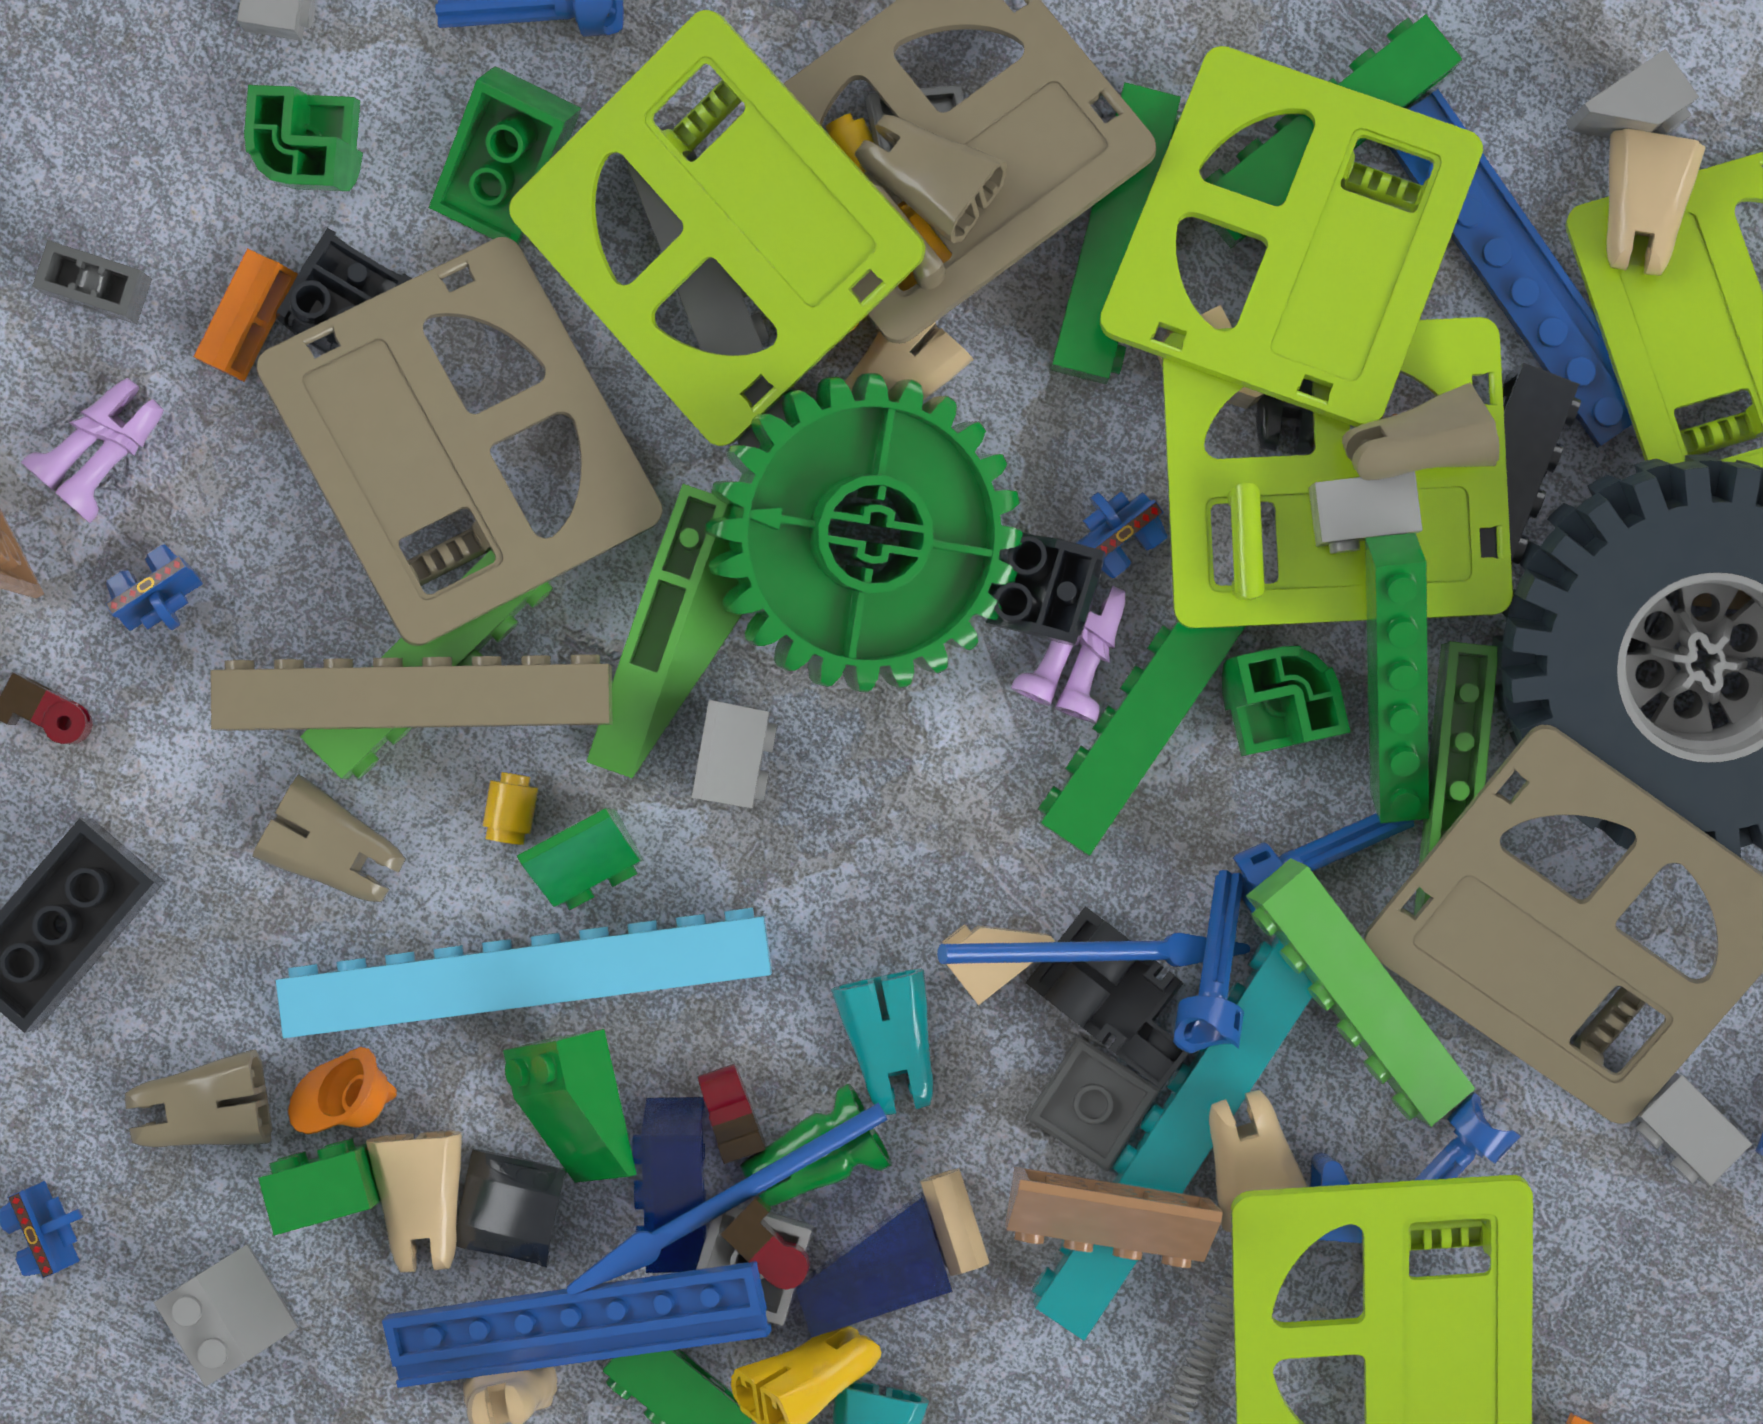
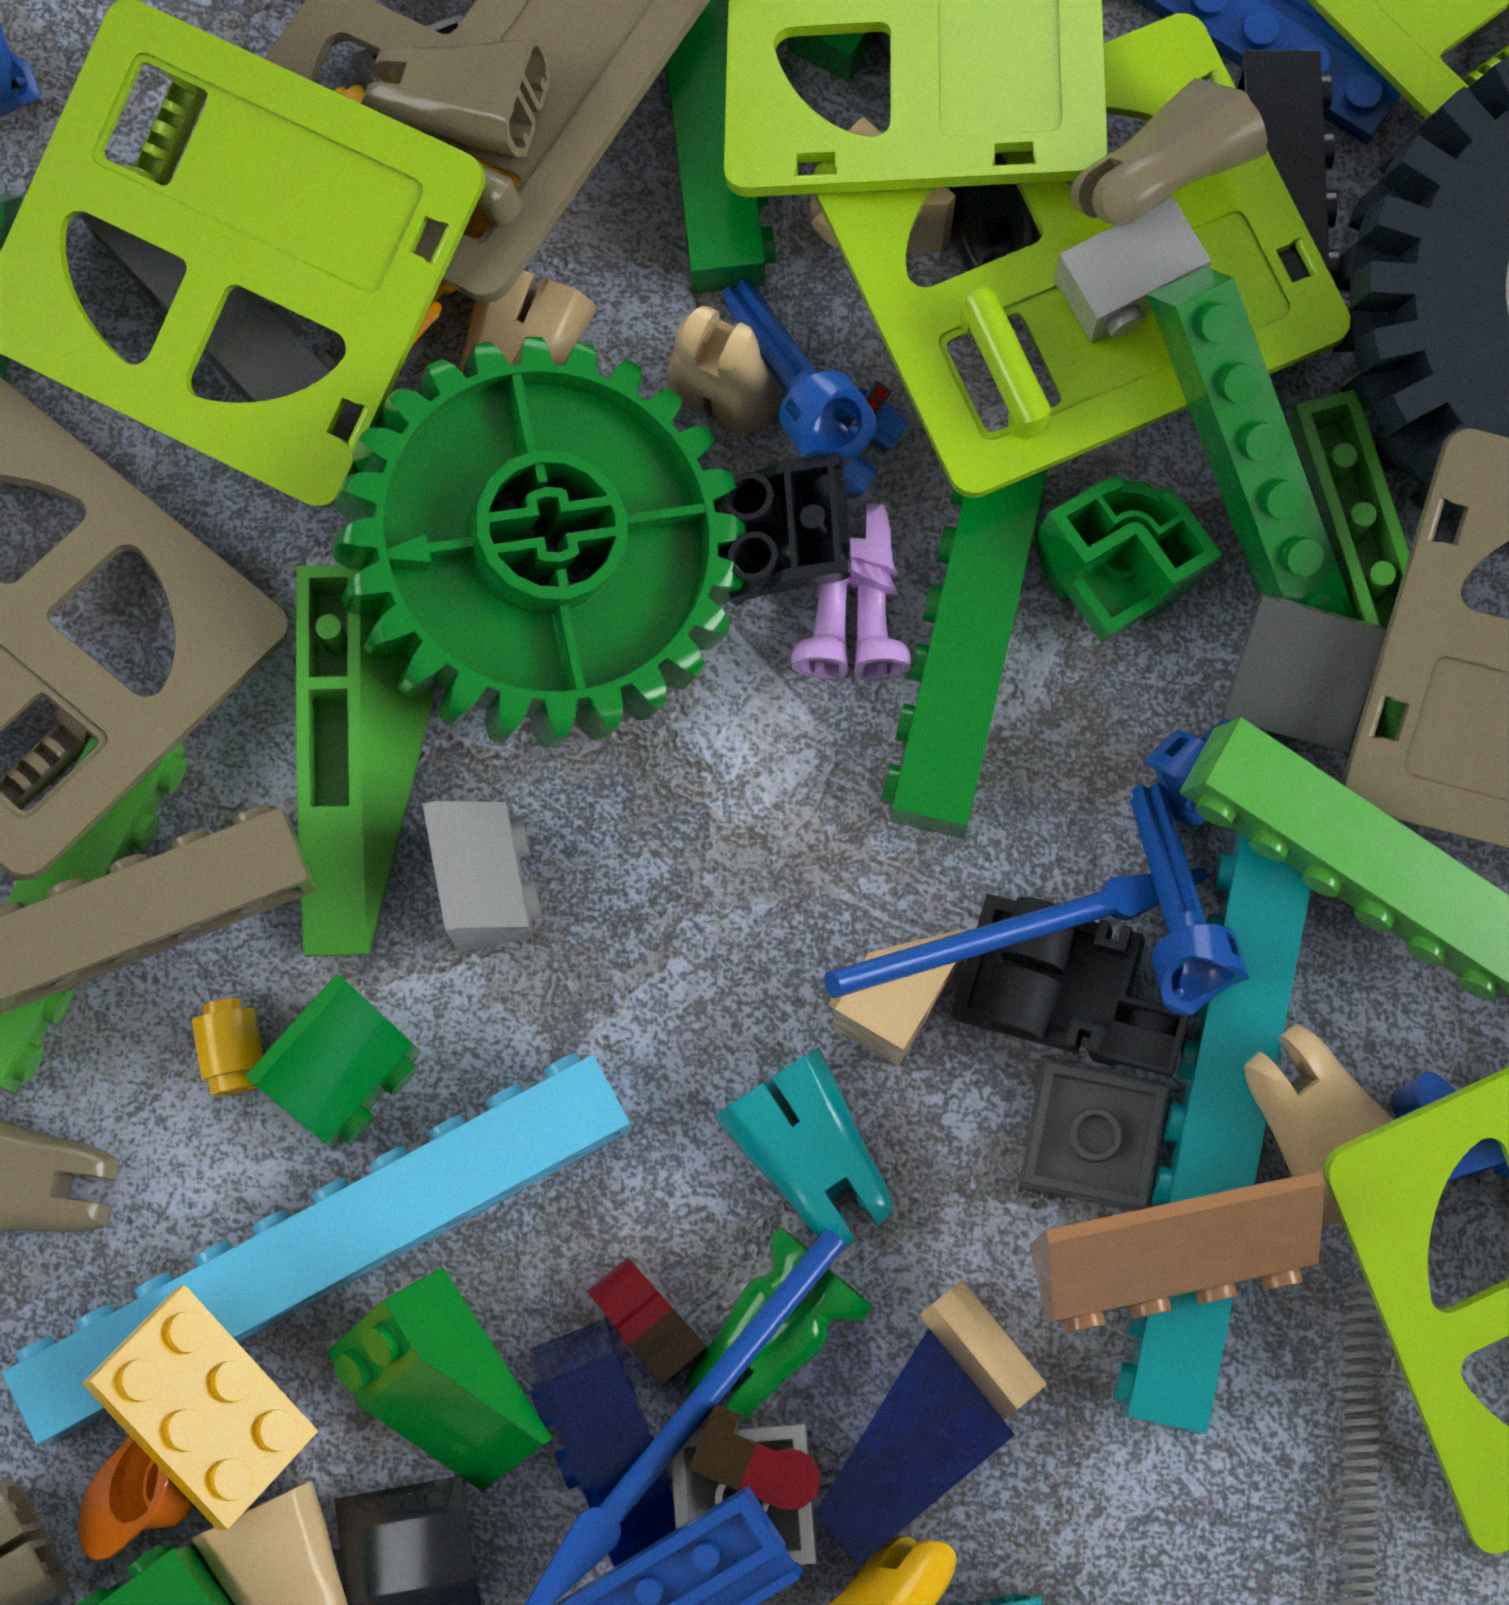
camera: 15 degrees left, 10 degrees down
none -> yellow plate [81,1285,318,1531]
none -> tan piece [665,306,781,437]
none -> blue piece [722,278,877,458]
none -> dark grey tile [1222,592,1387,753]

